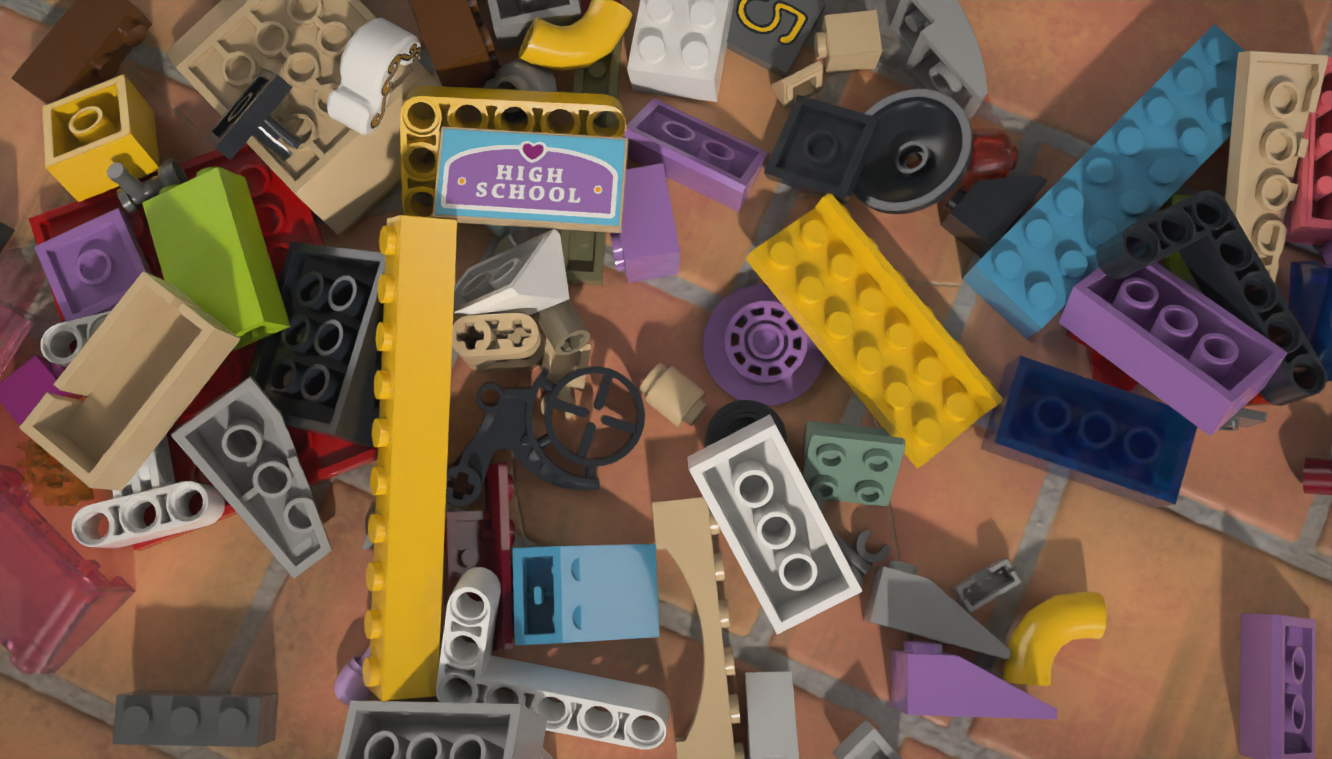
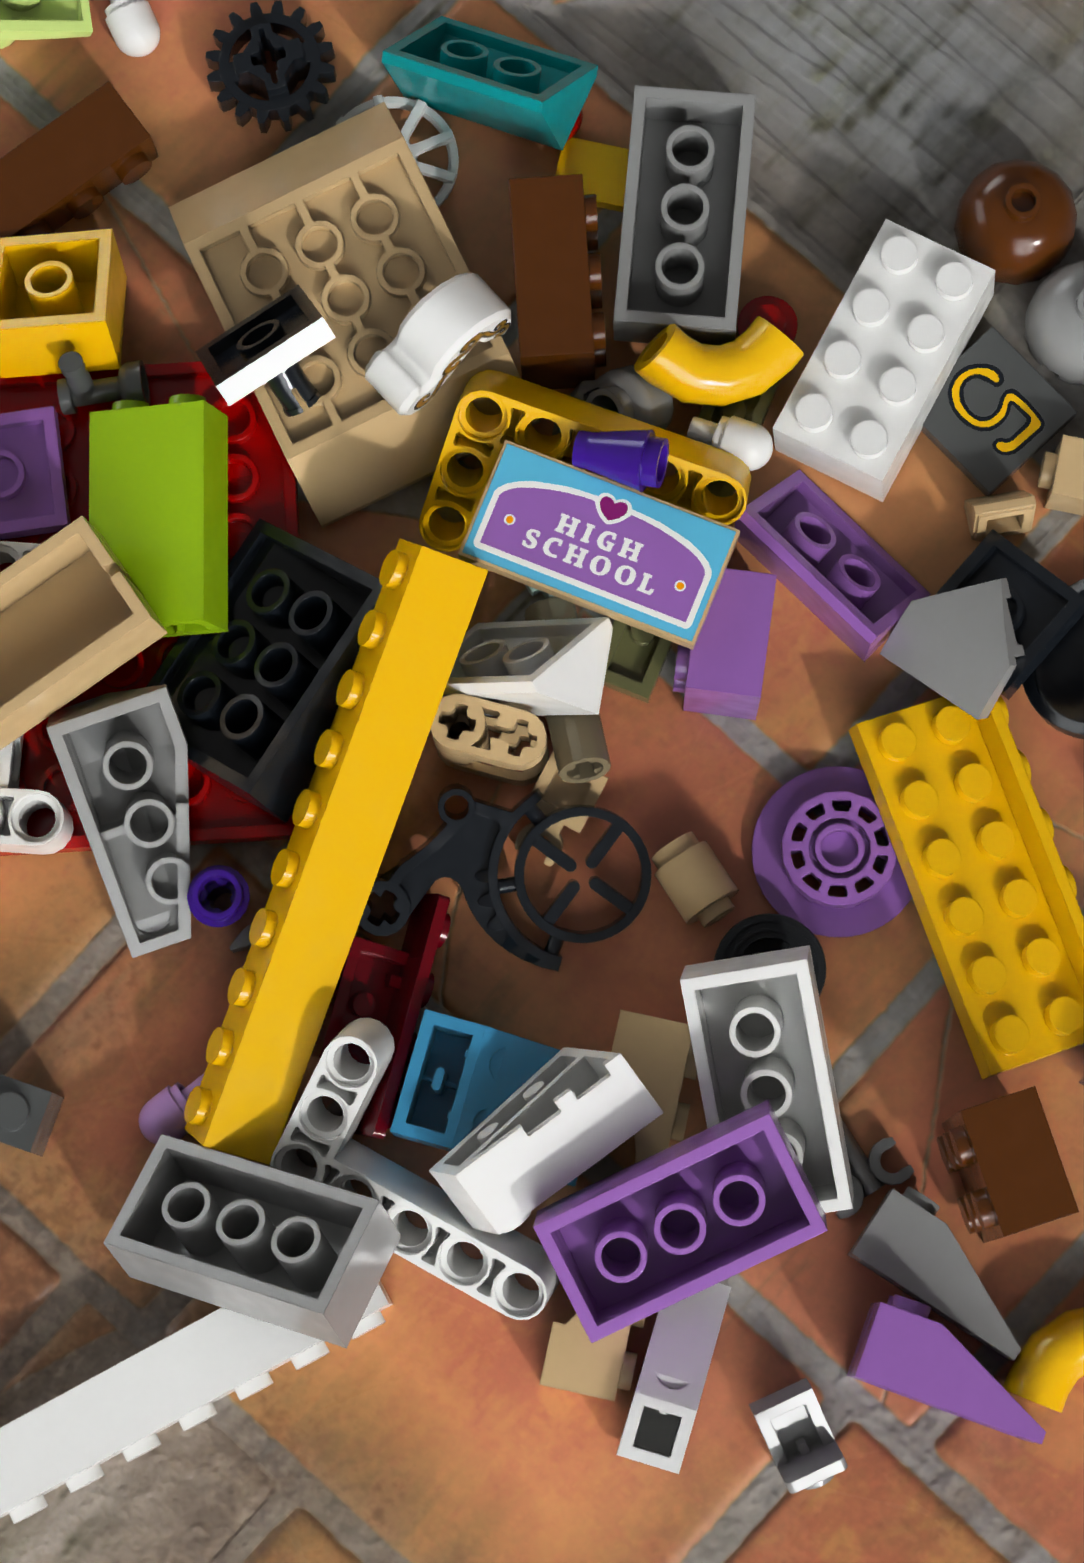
camera: 25 degrees right, 0 degrees up
sand green bracket [802,421,905,506] -> none
light grey piece [950,558,1022,613] -> none
none -> dark purple cone [187,865,250,927]
none -> white wedge [429,1047,664,1235]
none -> medium lavender brick [533,1100,828,1343]
none -> dark purple cone [572,430,669,492]
none -> white cylinder [687,415,773,471]
none -> light grey slope [880,578,1025,720]
none -> reddish brown brick [937,1086,1079,1243]

